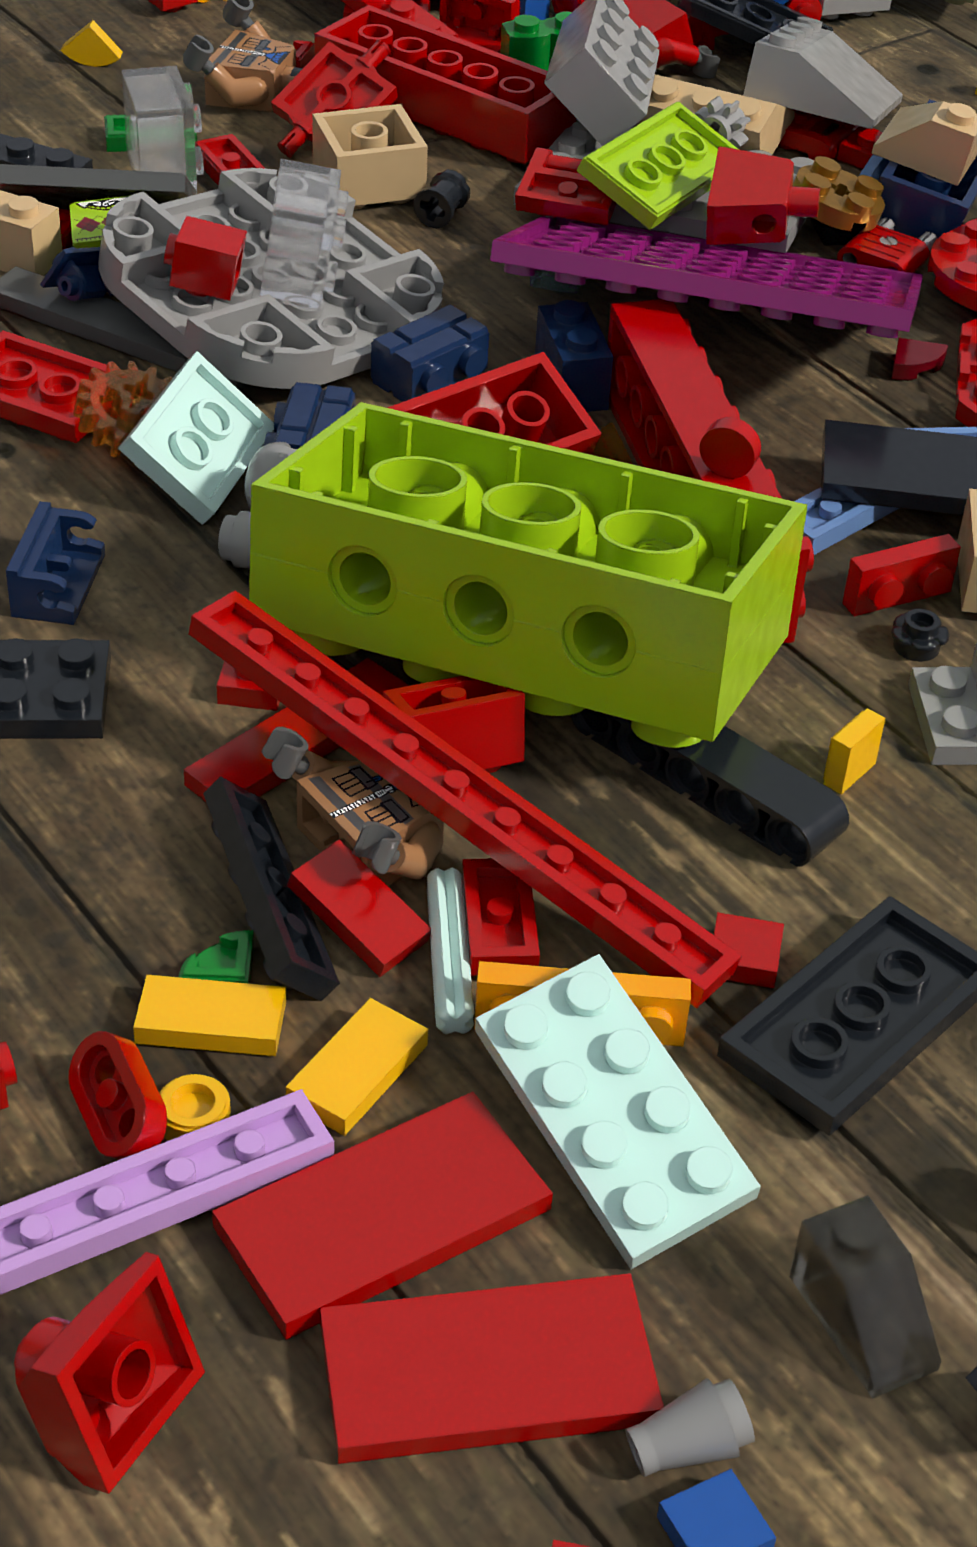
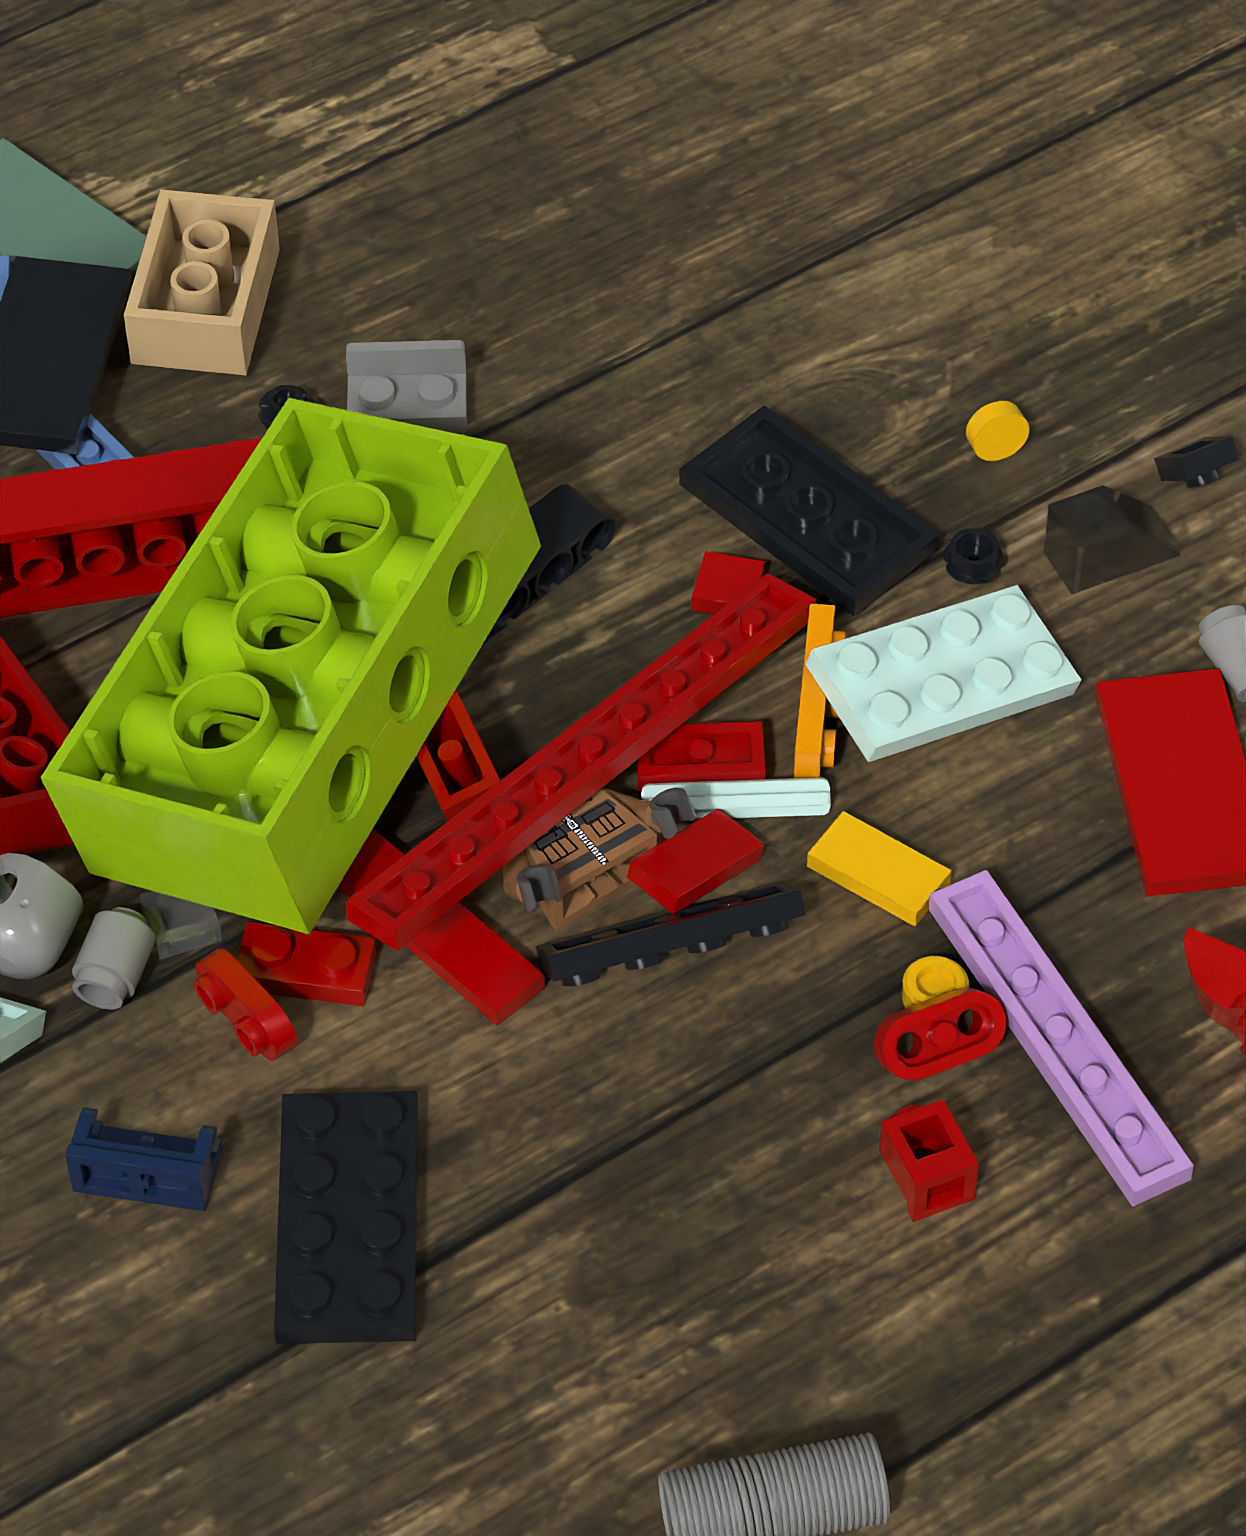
camera: 85 degrees left, 10 degrees up
yellow tile [133,975,286,1056] -> none
green tile [179,930,254,984] -> none
red tile [212,1091,553,1340] -> none
red tile [699,417,761,478] -> none
red plate [842,534,961,617] -> none
none -> red plate [193,948,297,1061]
none -> black plate [943,528,1004,585]

